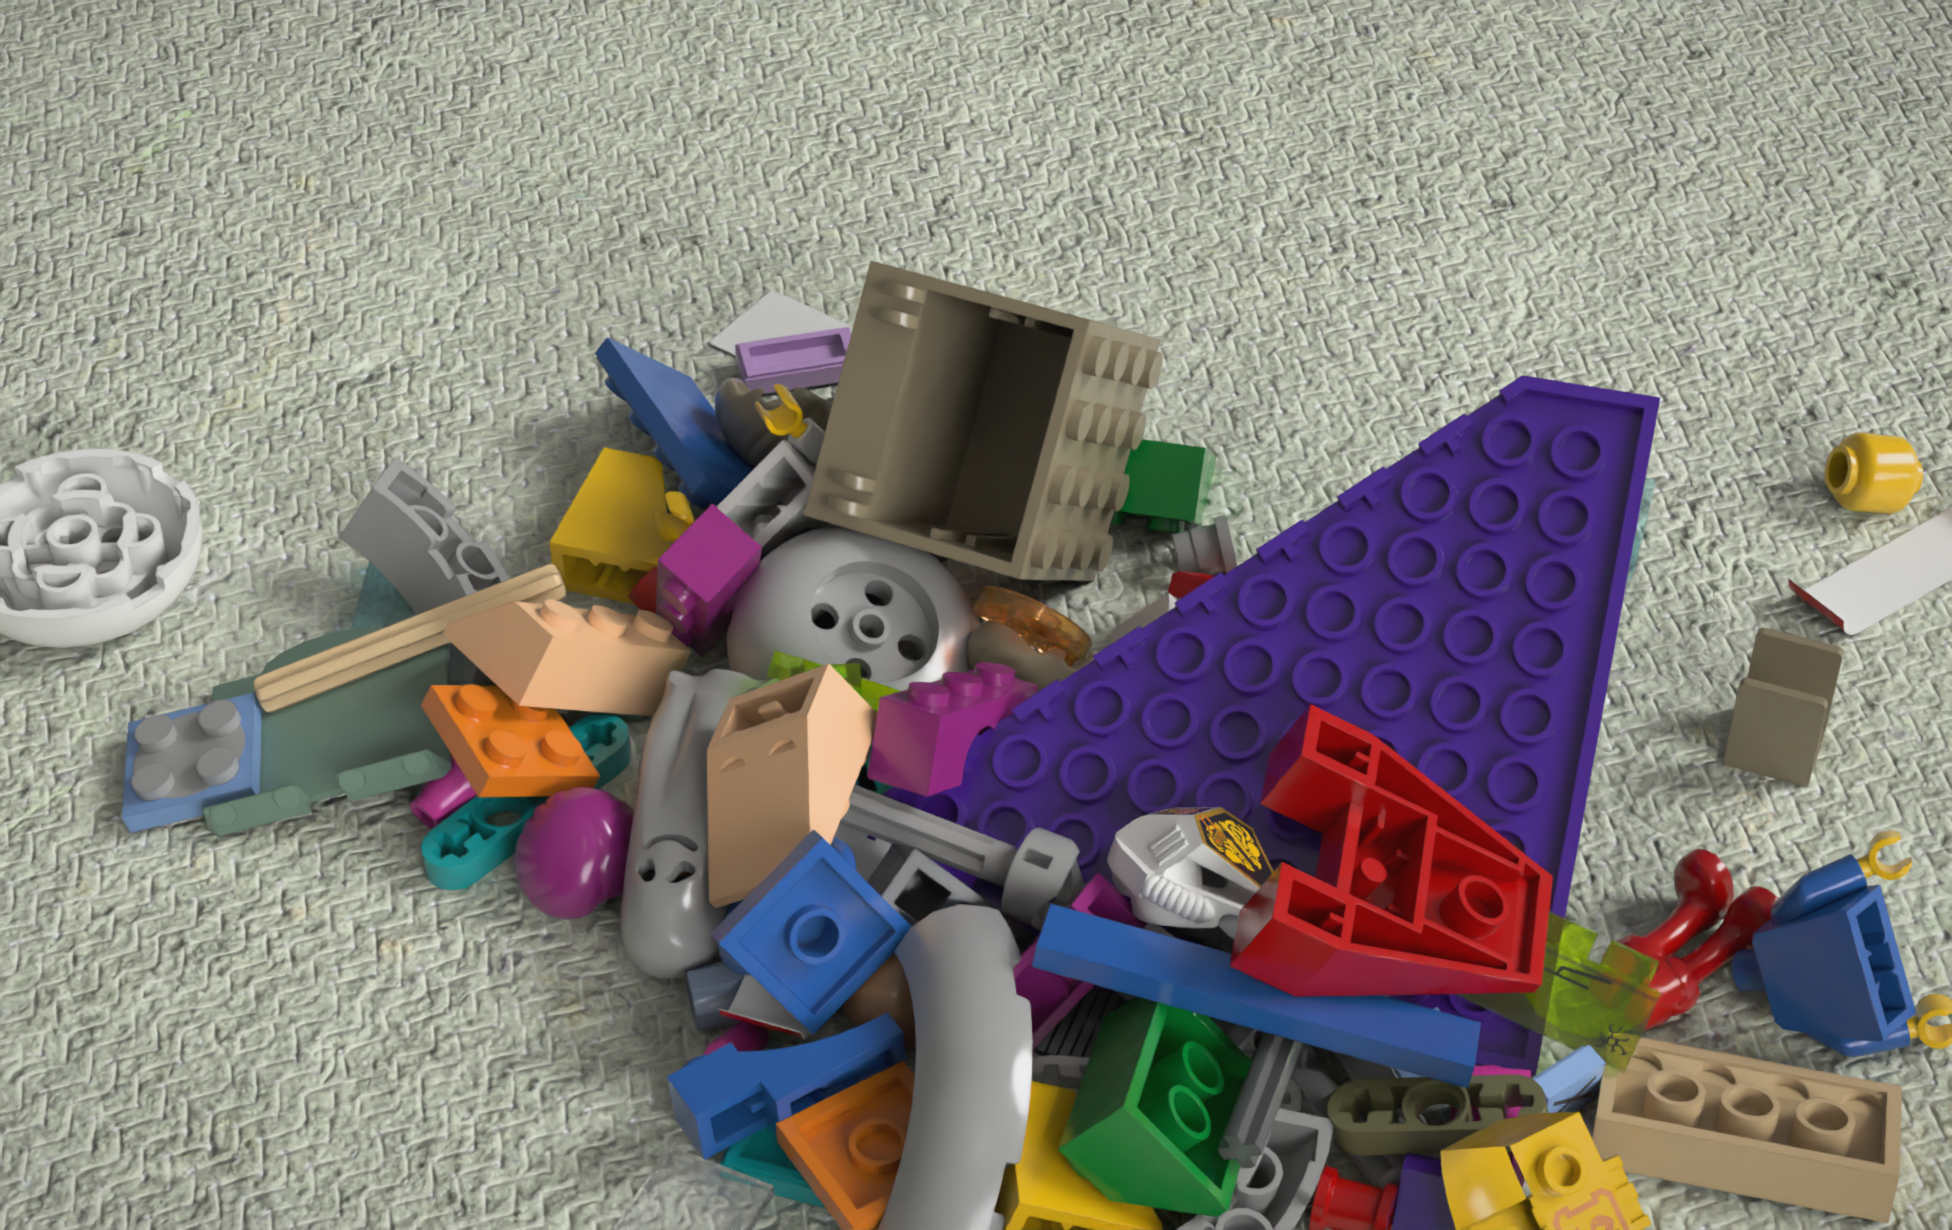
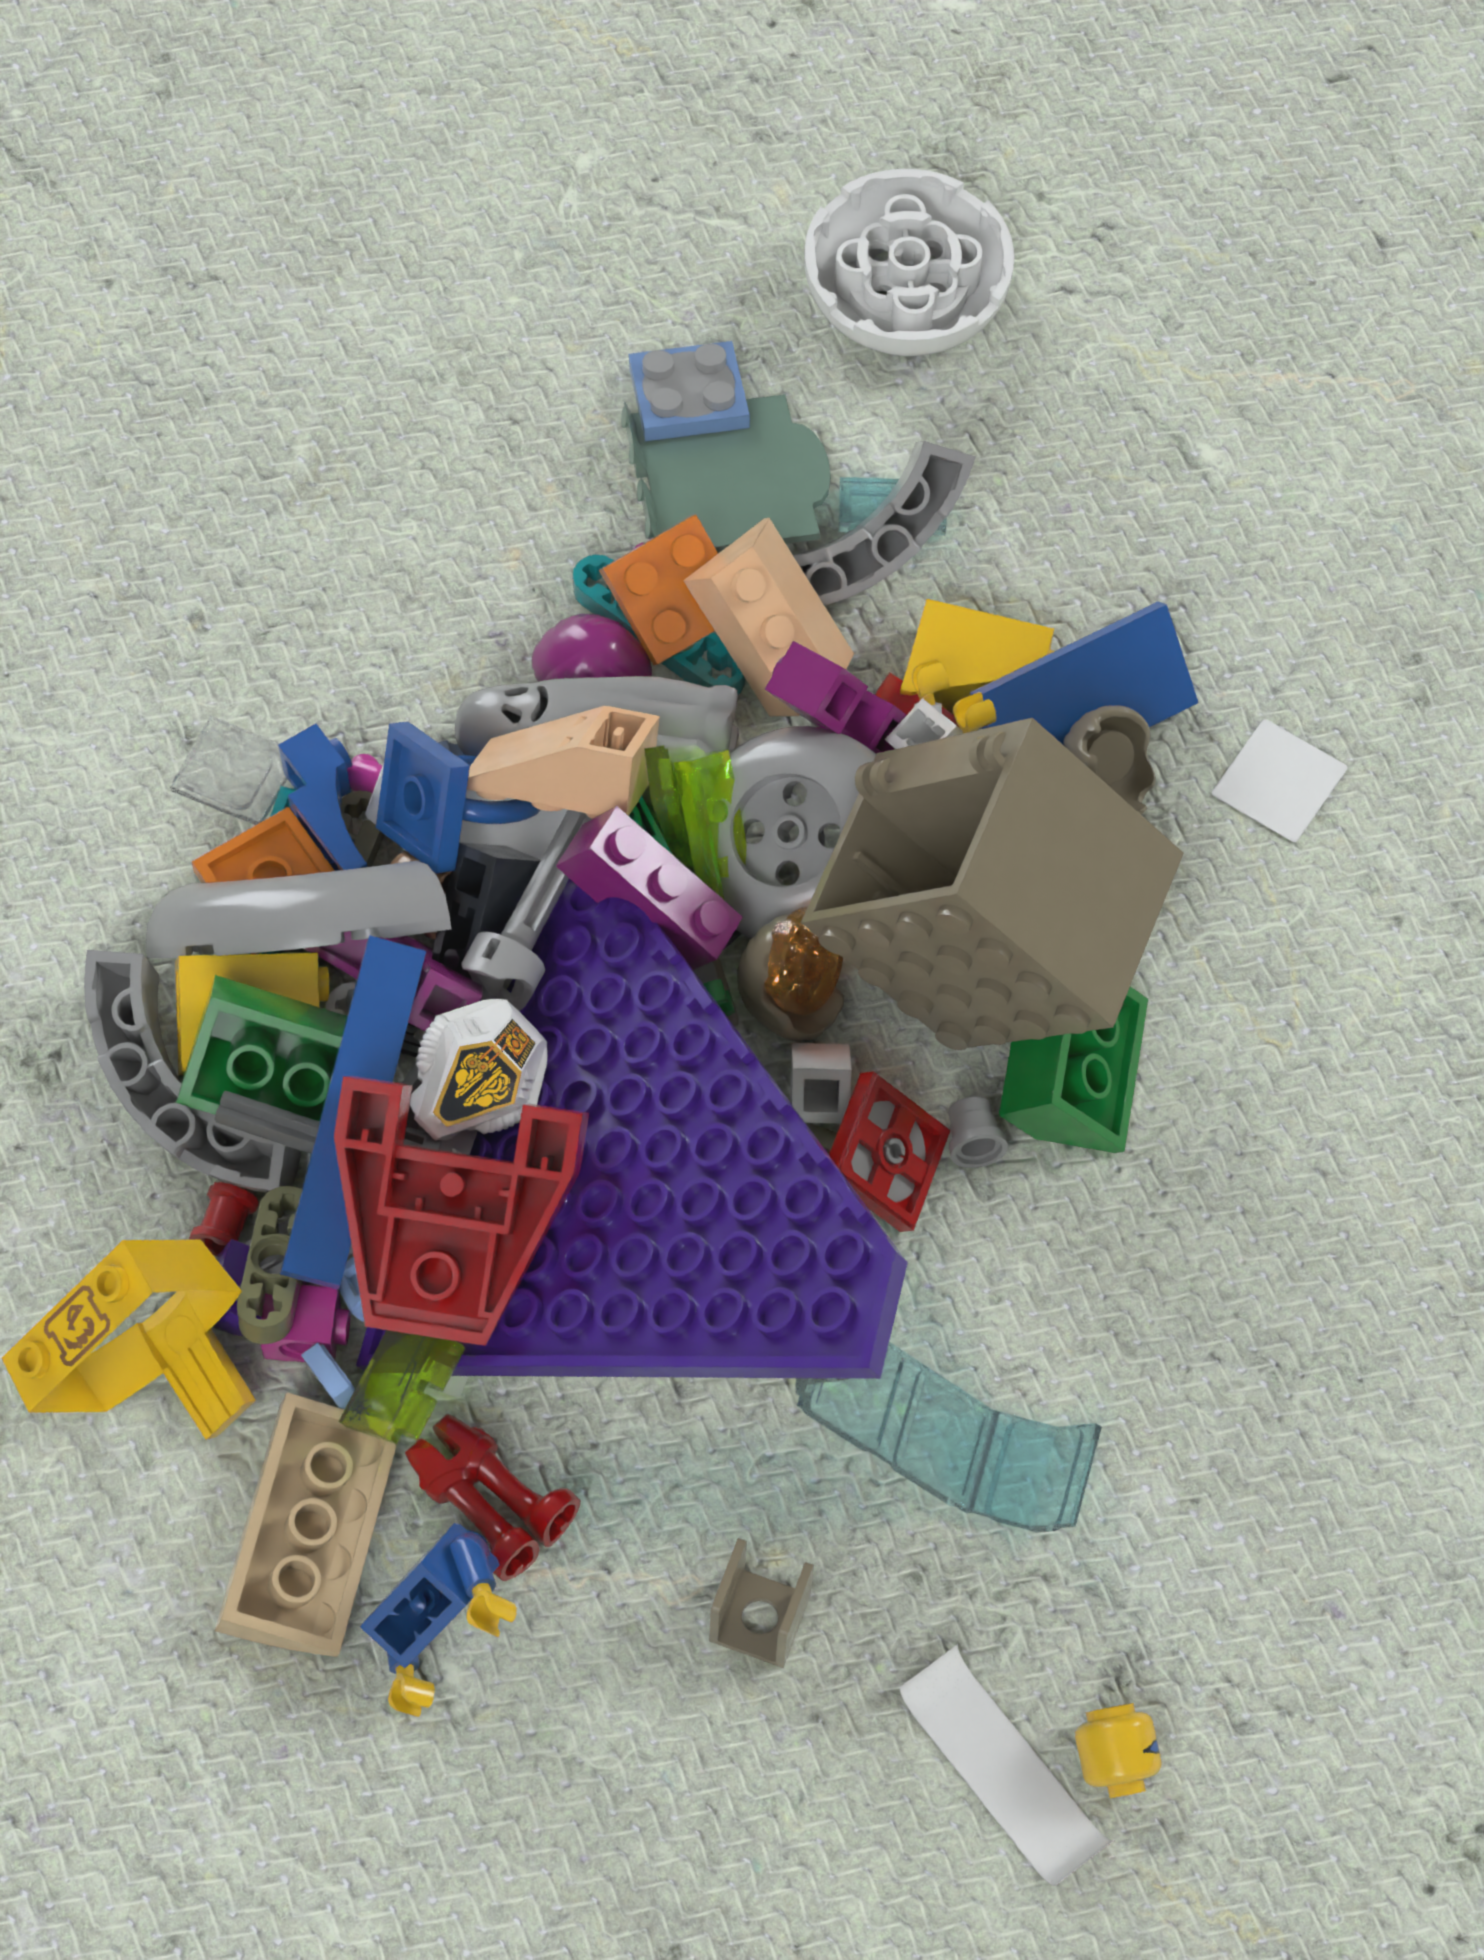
camera: 85 degrees right, 20 degrees up
tan axle [253,564,566,713] -> none
lavender tile [735,327,851,394] -> none

